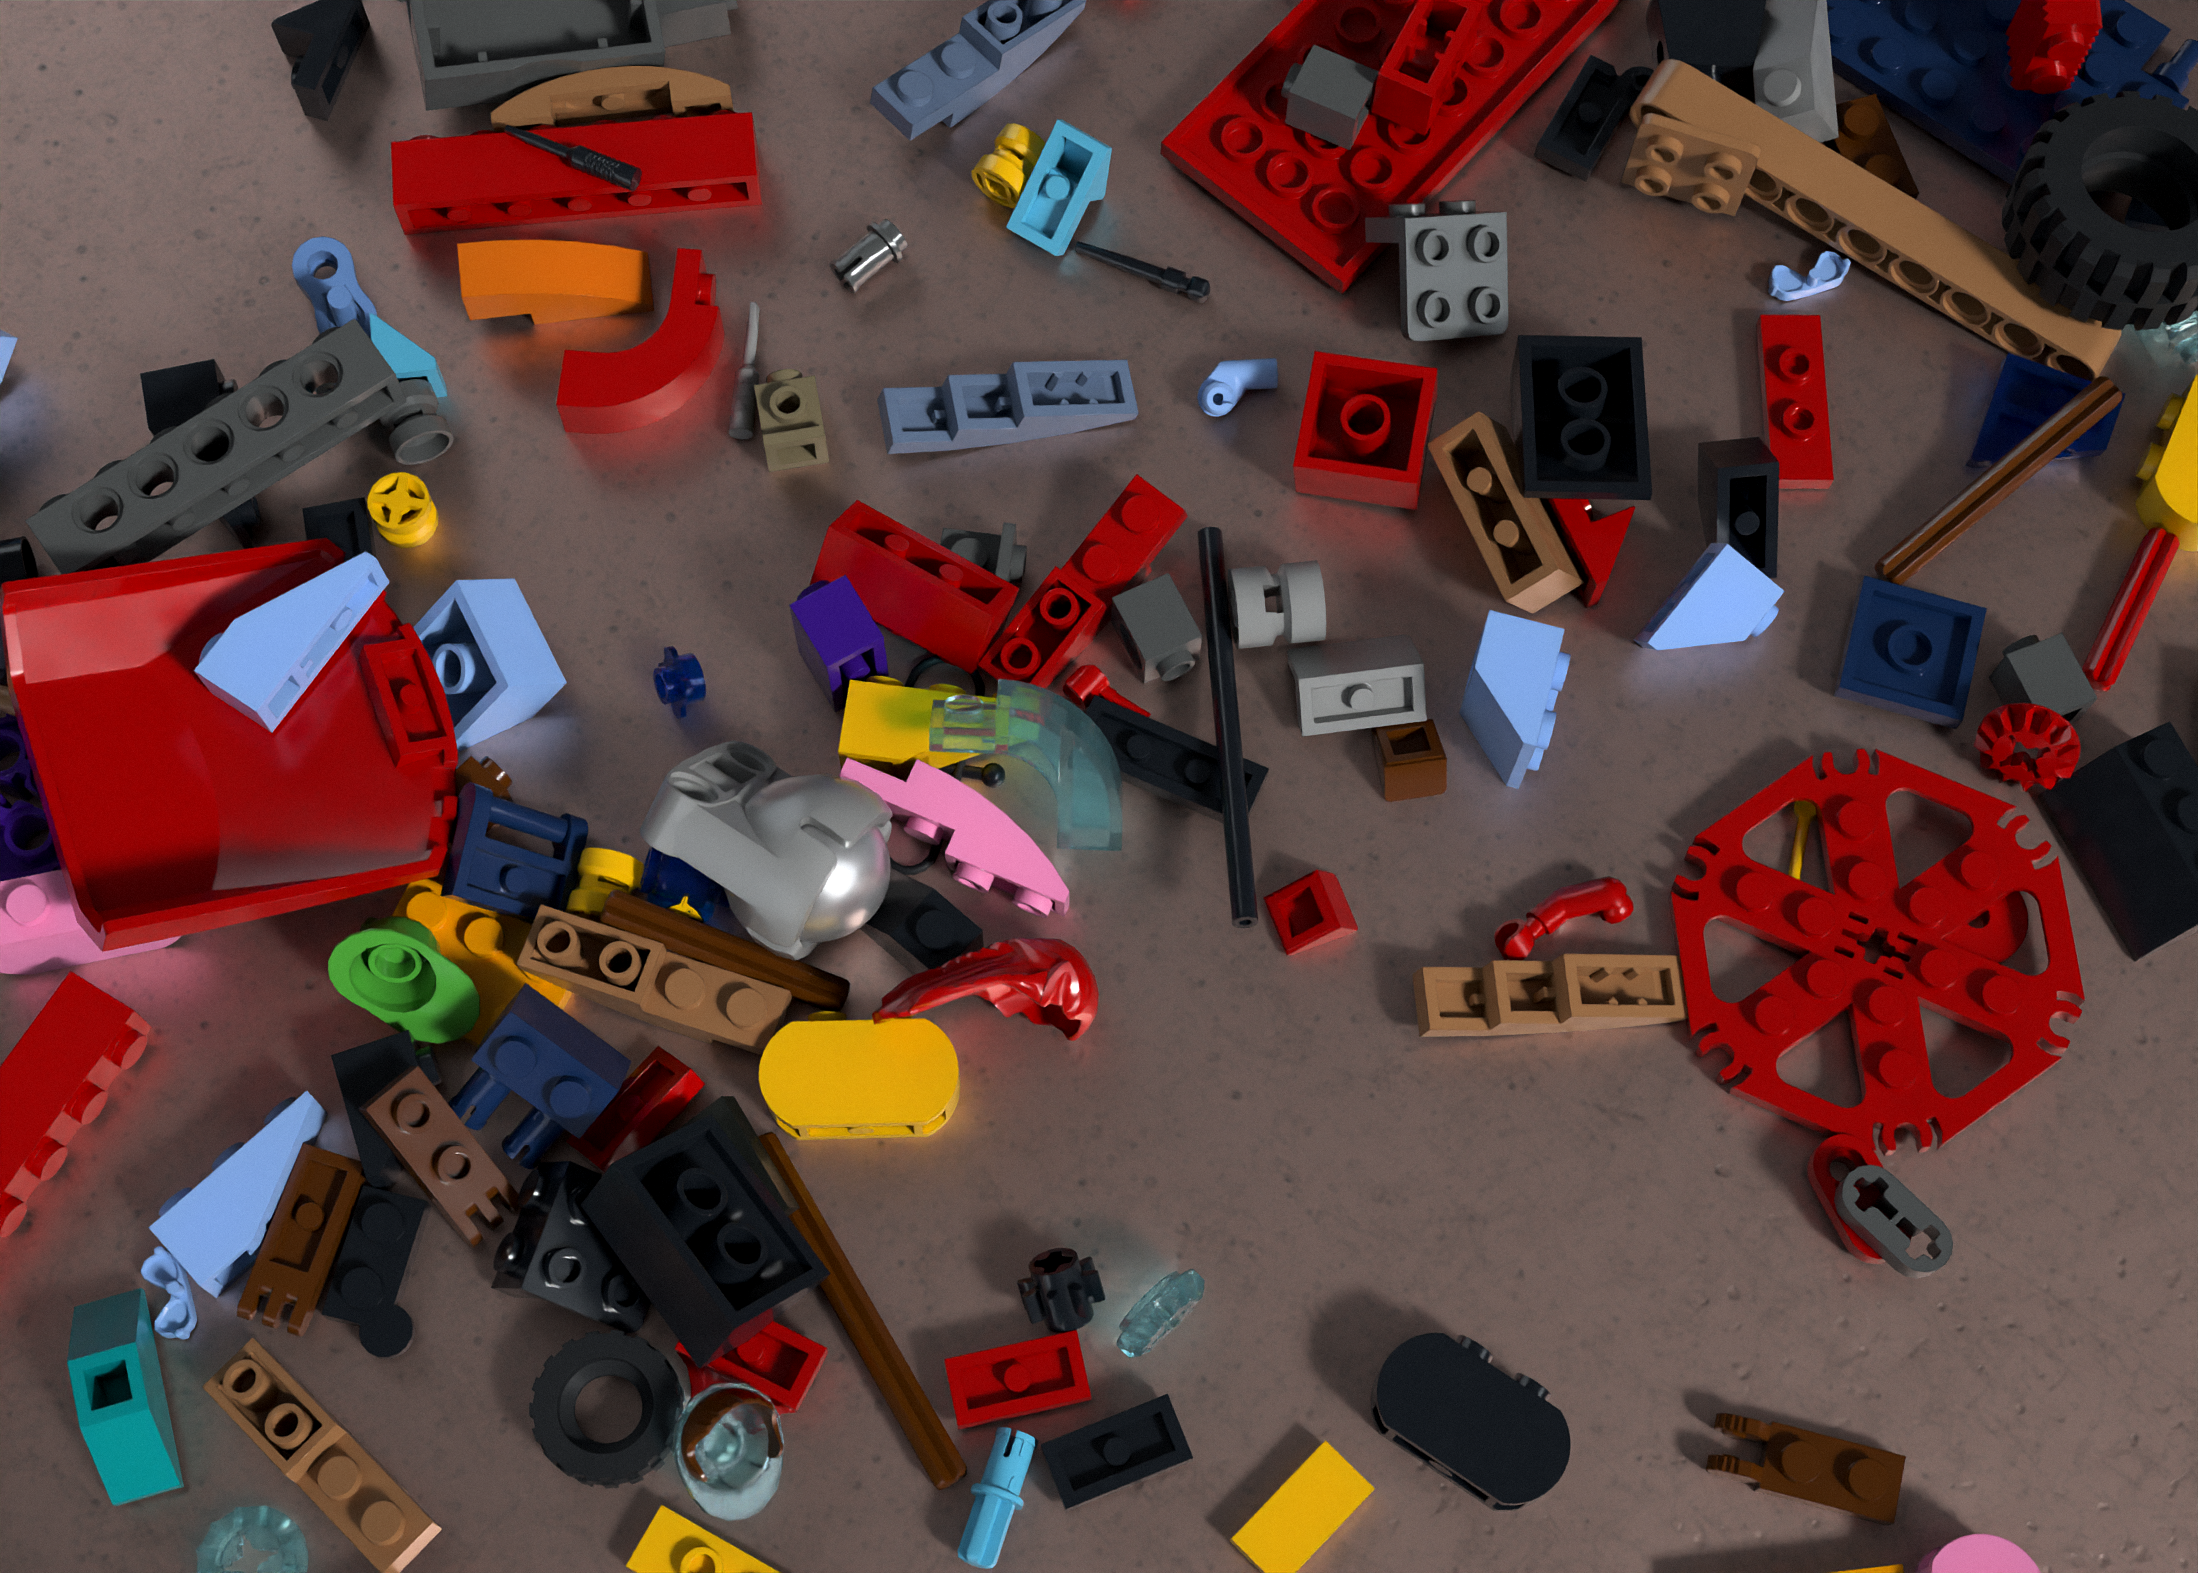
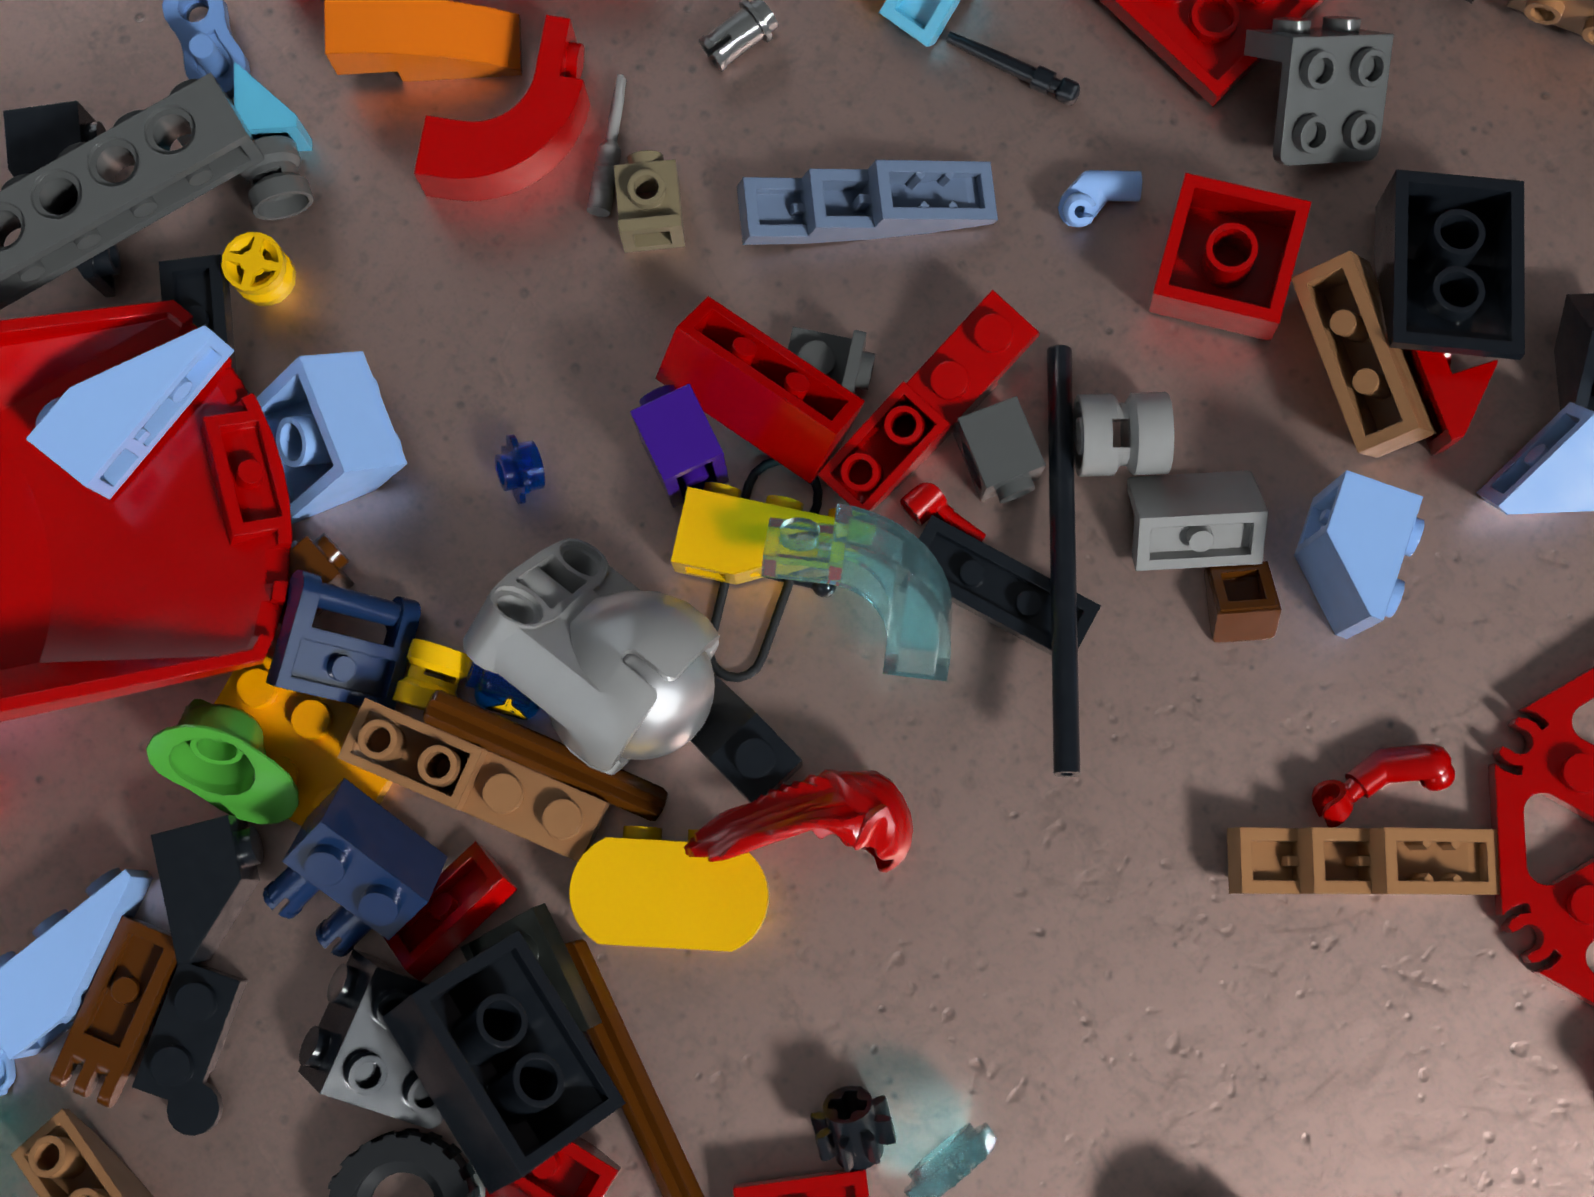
camera: 10 degrees right, 10 degrees up
reddish brown hinge [359,1066,521,1249] -> none
bright pink slope [839,758,1069,918] -> none
red slope [1263,869,1358,956] -> none

